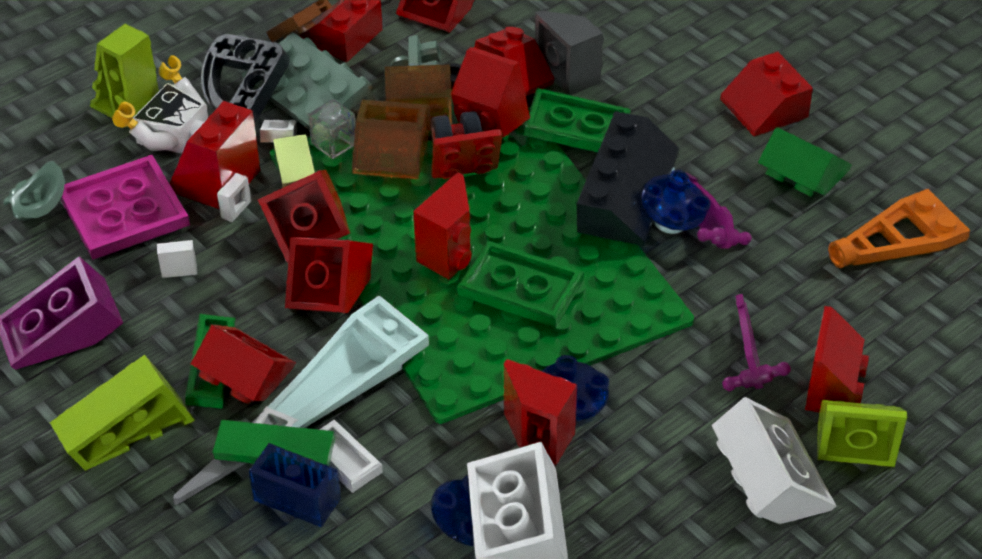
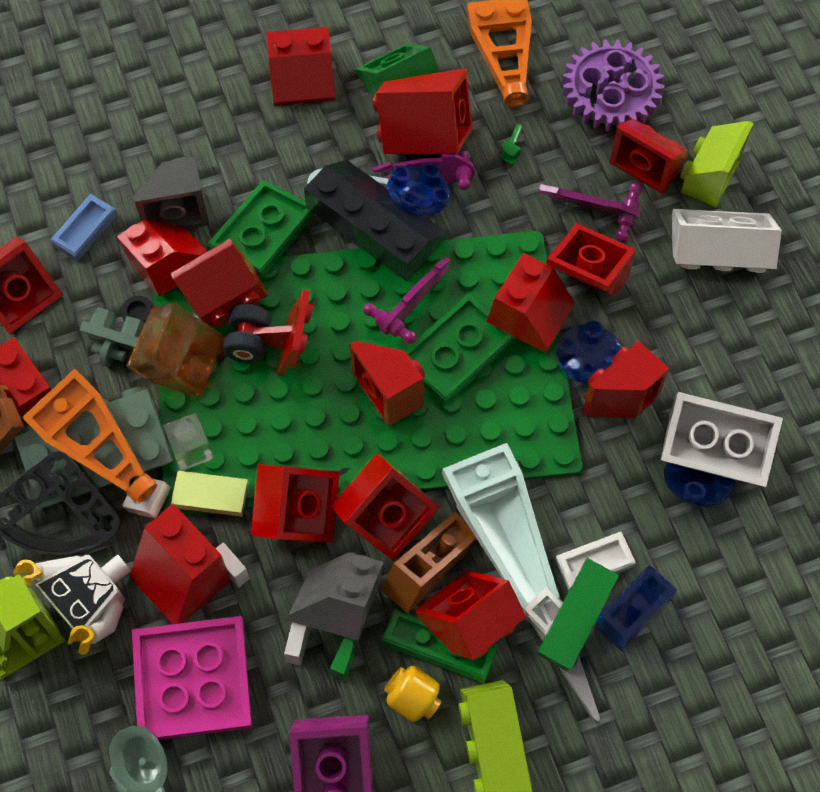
camera: 70 degrees left, 20 degrees up
clear orange slope [352,99,429,179] -> none
none -> orange plate [22,369,158,504]
none -> medium blue tile [50,194,118,262]
none -> dark grey slope [288,552,383,641]
none -> green slope [330,634,356,683]
none -> magenta piece [363,257,451,344]
none -> red slope [373,69,473,154]
none -> dark orange slope [380,512,477,613]
none -> yellow head [384,665,441,722]
none -> red slope [486,253,576,353]
none -> green hand [500,124,523,165]
none -> red slope [546,223,636,297]
none -> medium lavender gear [562,39,665,132]

